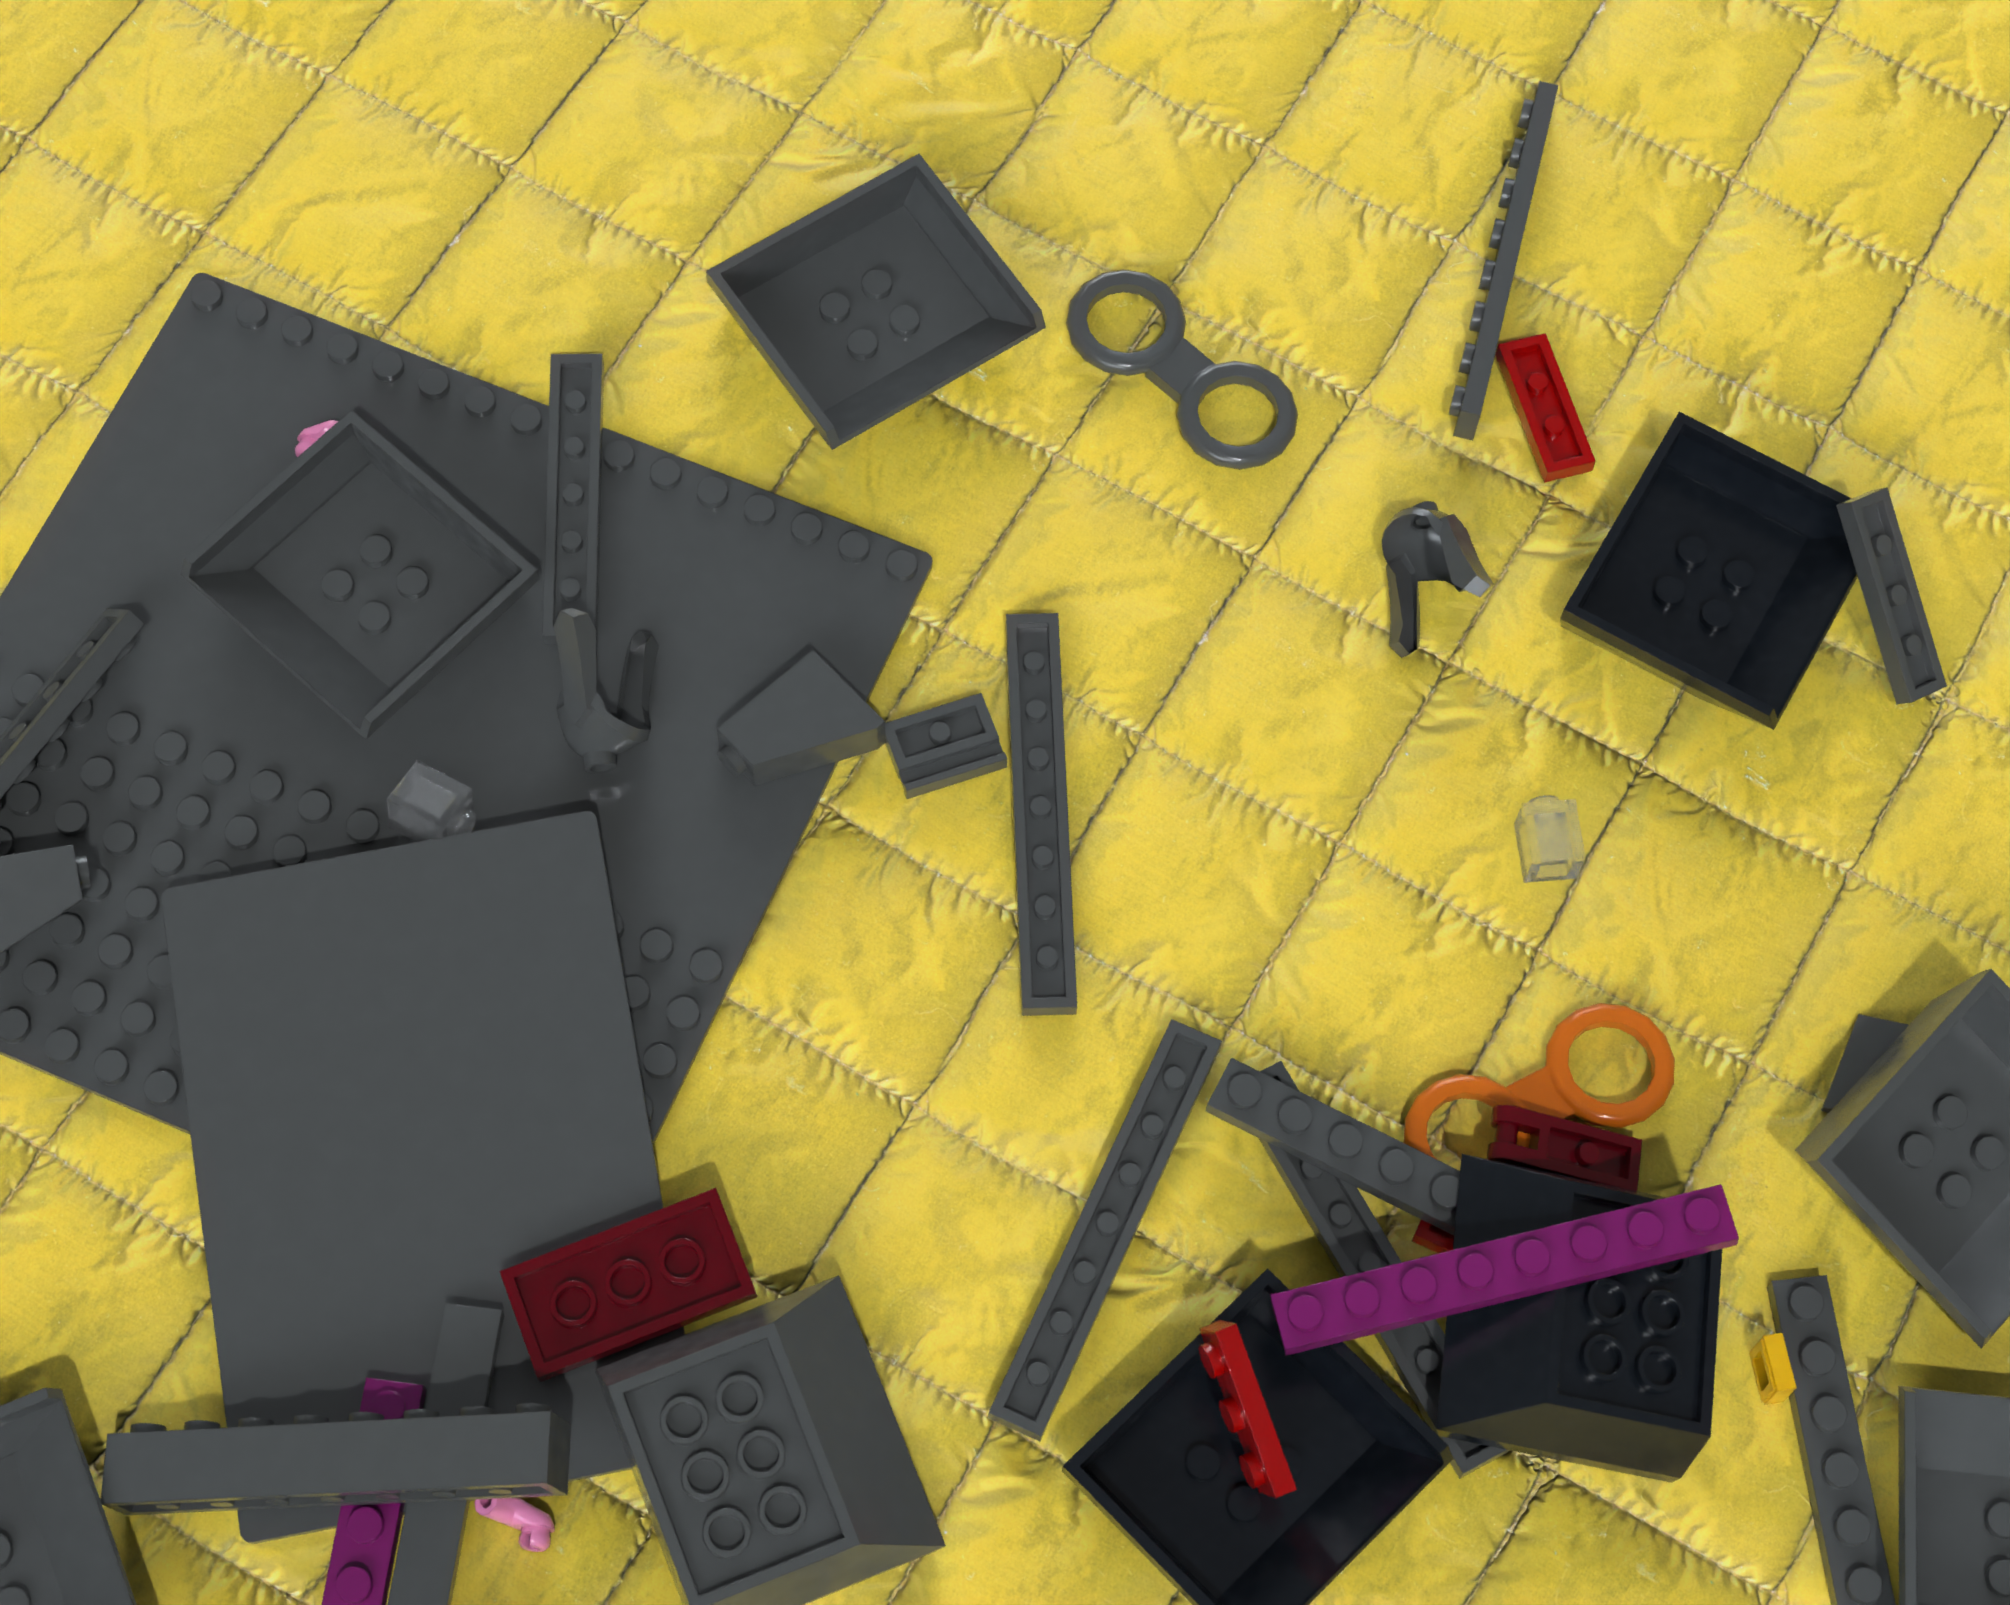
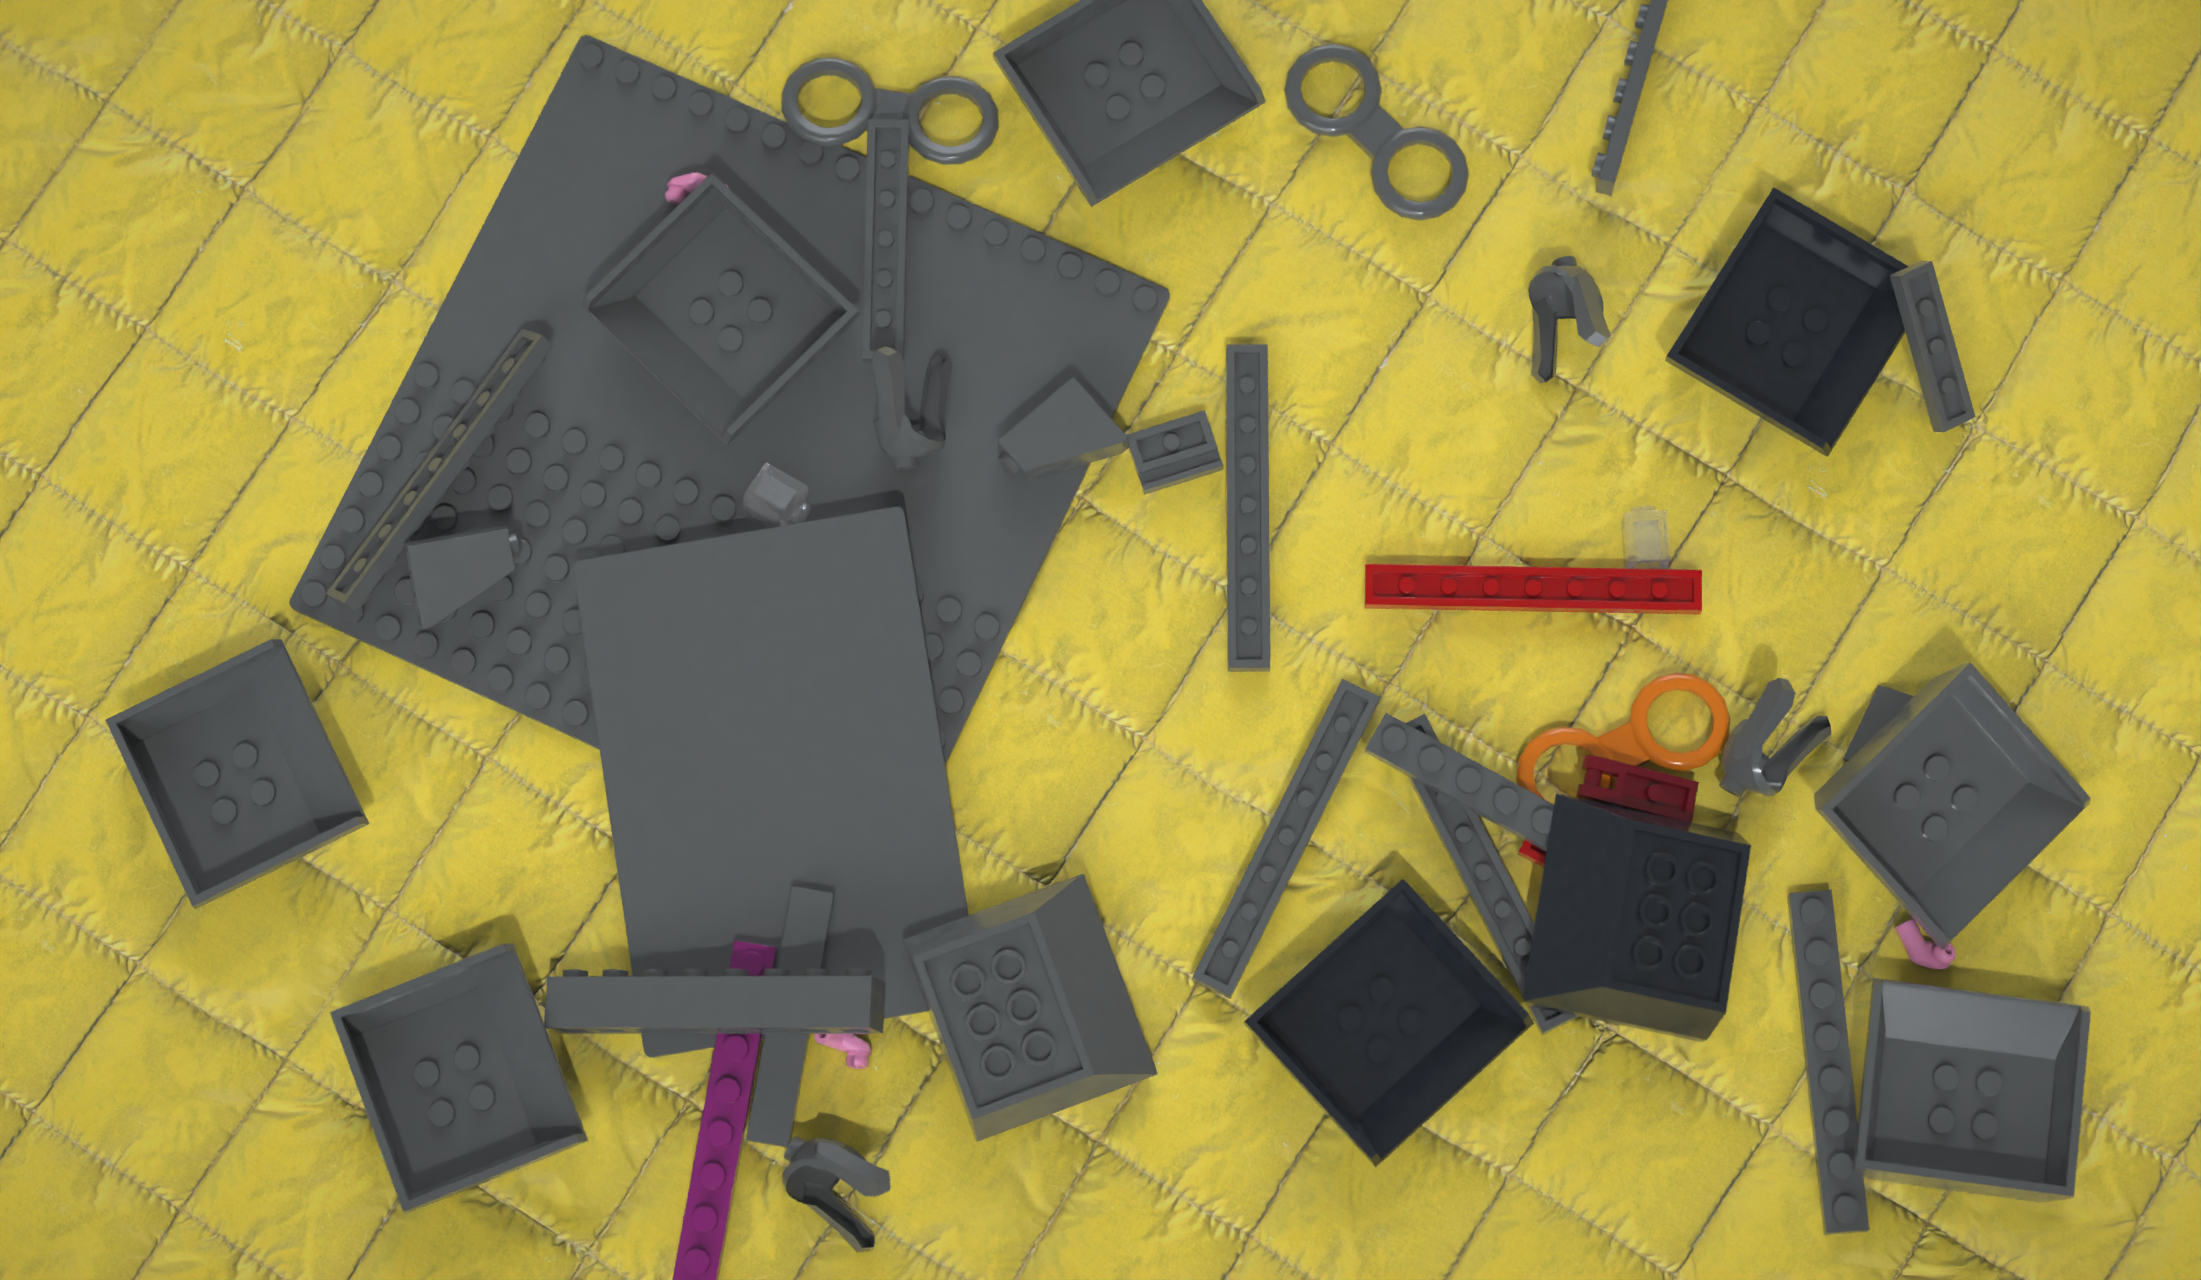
camera: 10 degrees right, 10 degrees up
dark red plate [499,1188,757,1382] -> none
red plate [1199,1320,1297,1498] -> none
magenta plate [1270,1184,1739,1356] -> none
red plate [1495,333,1596,483] -> none
yellow tile [1749,1333,1797,1405] -> none
none -> dark grey bar [781,57,999,165]
none -> red plate [1364,564,1702,615]
none -> dark grey piece [1719,678,1831,798]
none -> bright pink arm [1895,919,1956,970]

